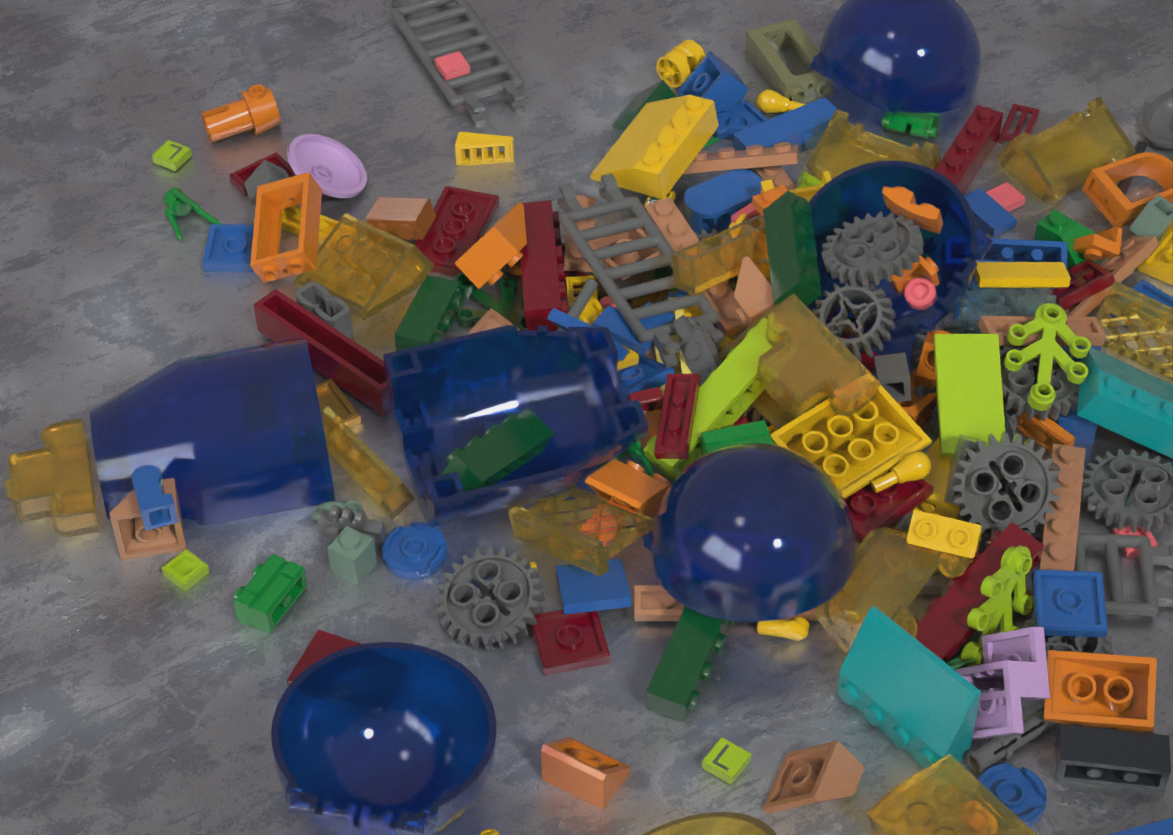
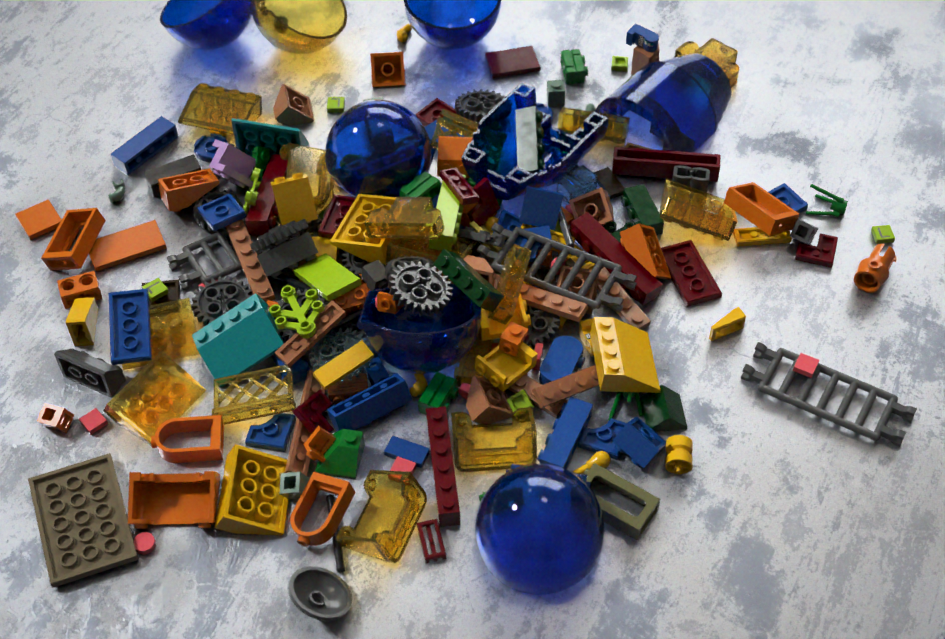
camera: 145 degrees right, 5 degrees up
lavender dish [287,134,367,199] -> none
dark grey hinge [317,505,388,547] -> none
dark orange brick [366,197,436,241] -> none
yellow piece [870,451,931,494] -> none
orange slope [882,187,943,234] -> none

